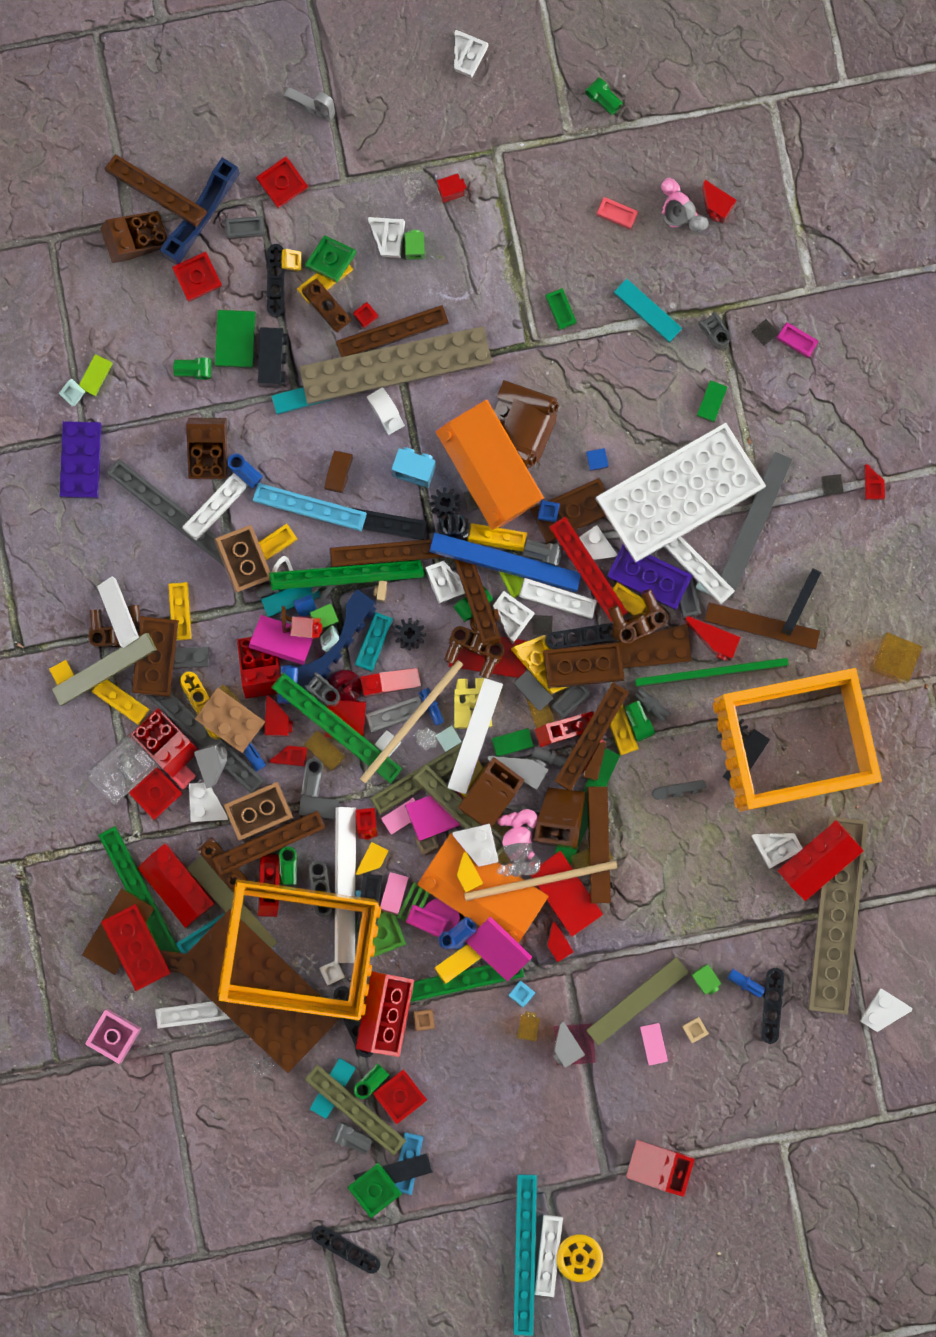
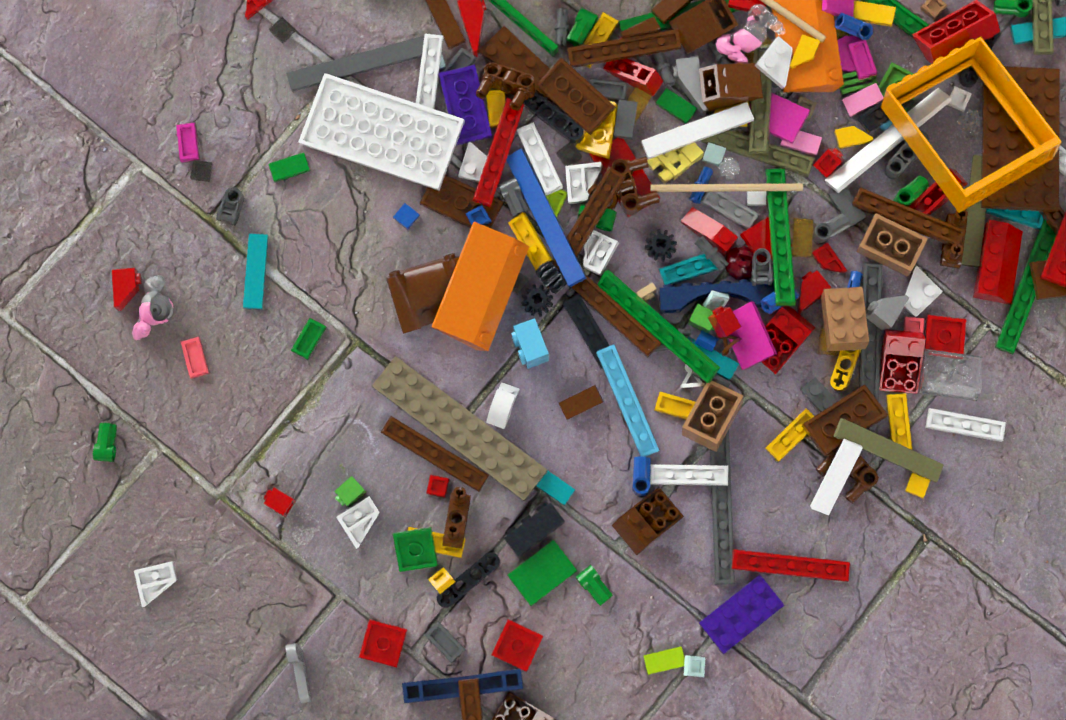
camera: 125 degrees left, 5 degrees down
none -> dark grey pin [694,236,729,271]
none -> red tile [731,549,850,582]
none -> white tile [925,408,1006,442]

